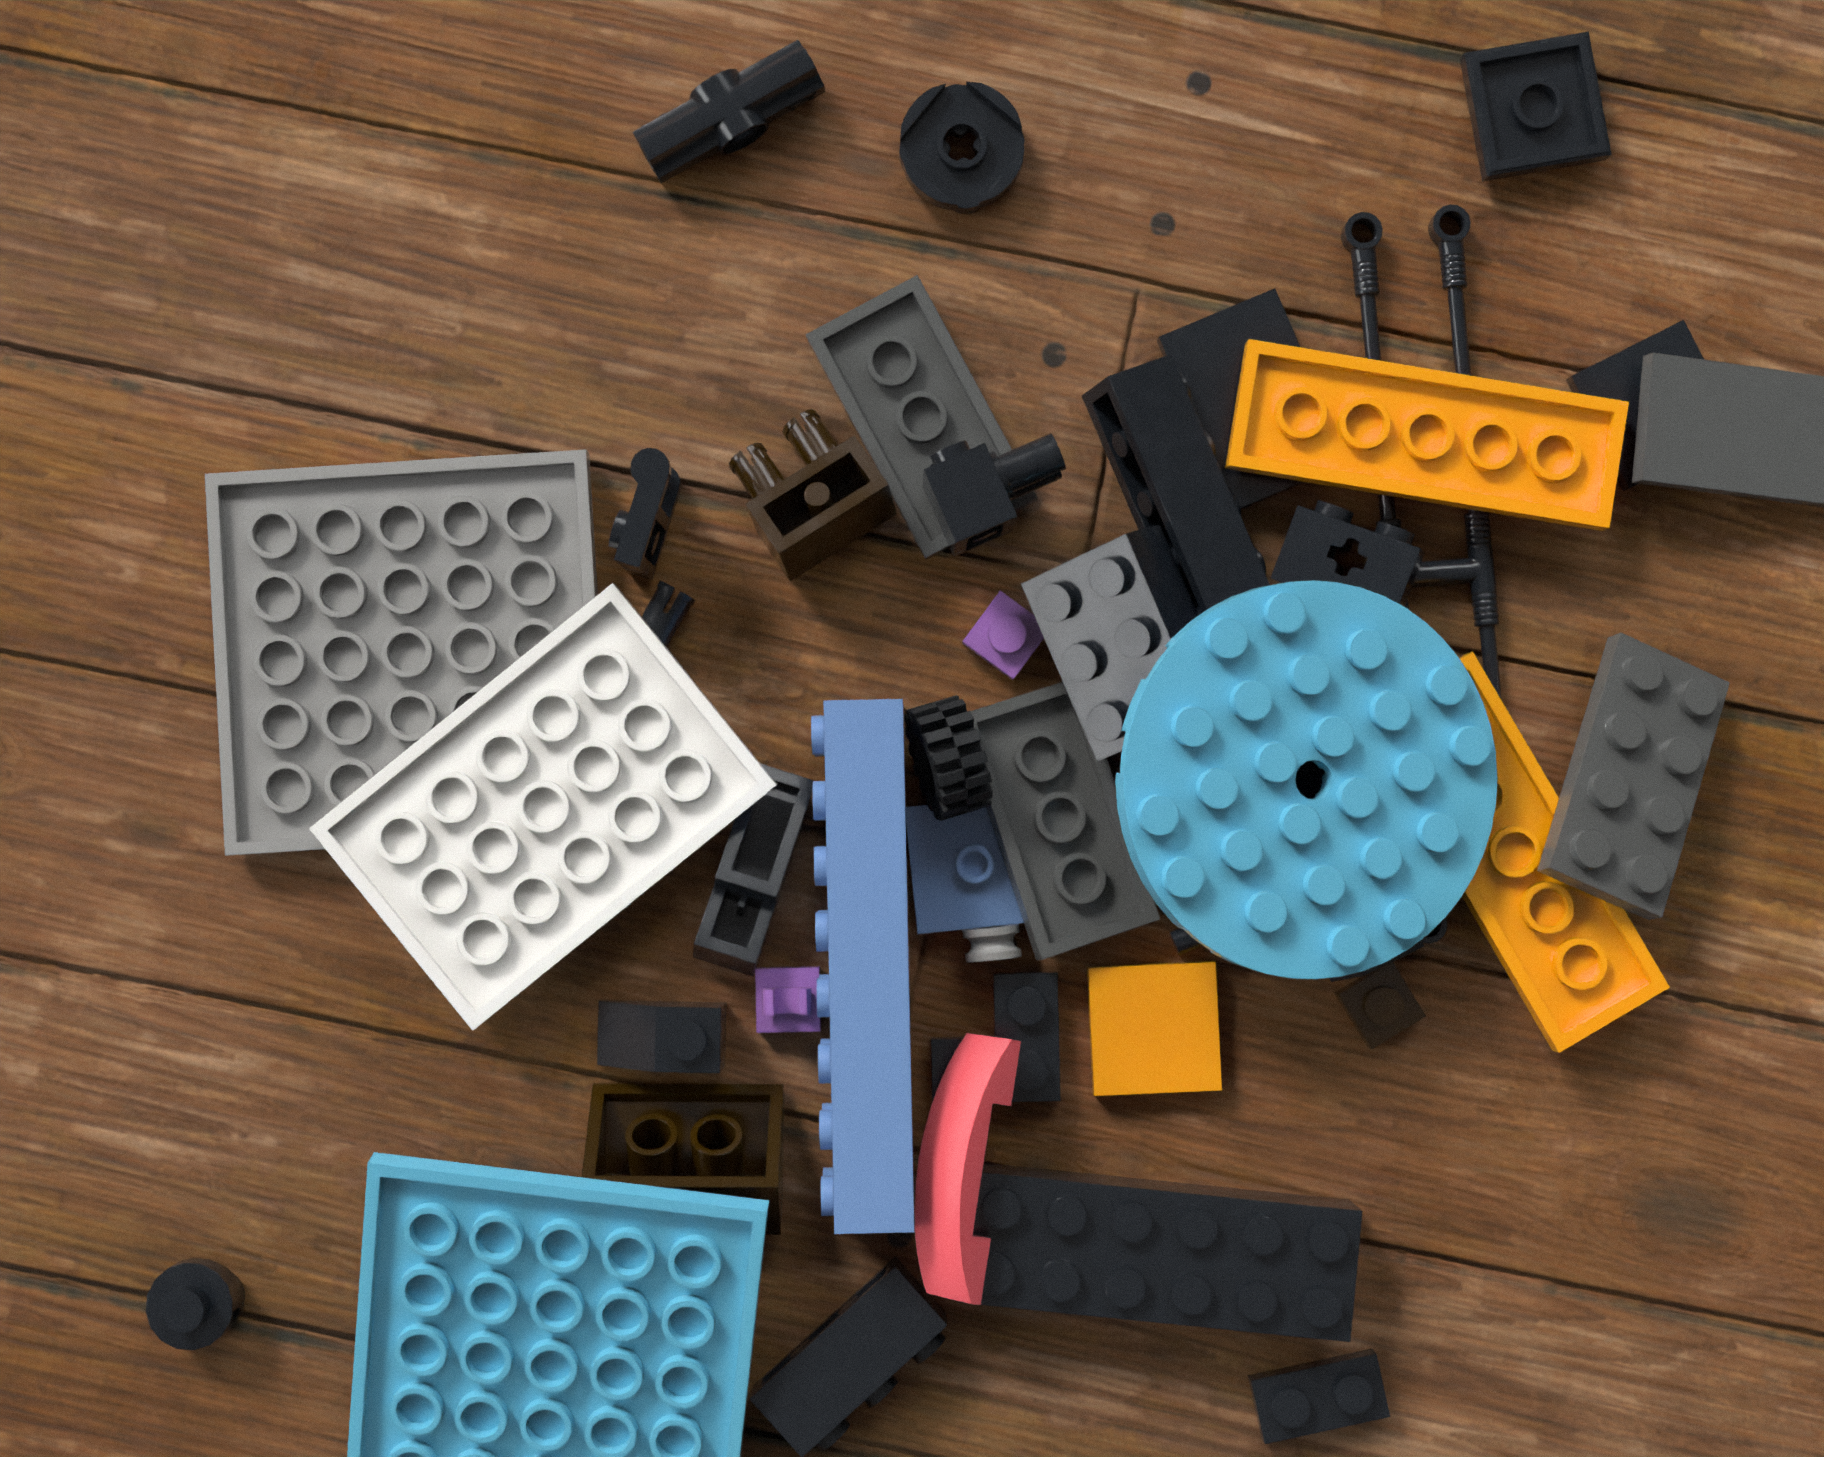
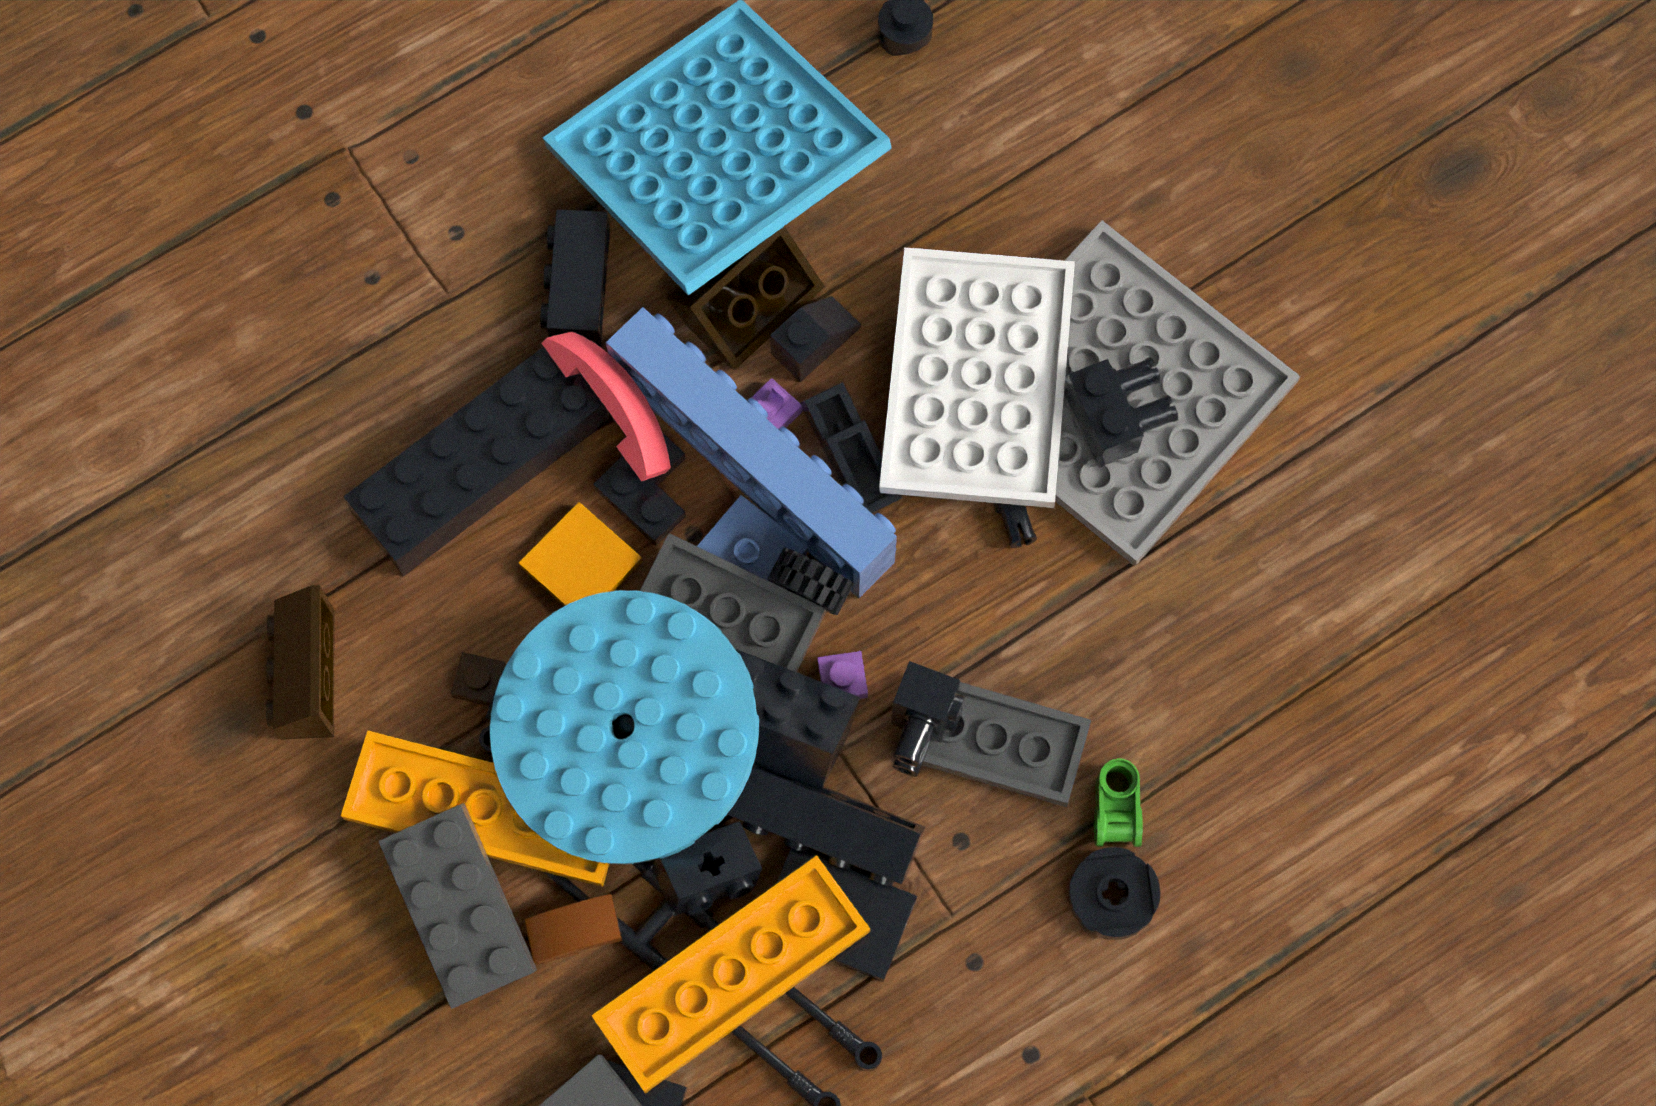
camera: 135 degrees right, 15 degrees down
black plate [609,448,682,580] -> none
black piece [633,40,825,183] -> none
dark brown brick [729,409,897,582] -> none
light grey bush [962,924,1022,962] -> none
black plate [1248,1348,1390,1444] -> none
none -> dark brown slope [266,585,335,740]
none -> dark orange slope [525,894,622,965]
none -> black brick [1064,357,1178,468]
none -> bright green piece [1094,758,1143,847]

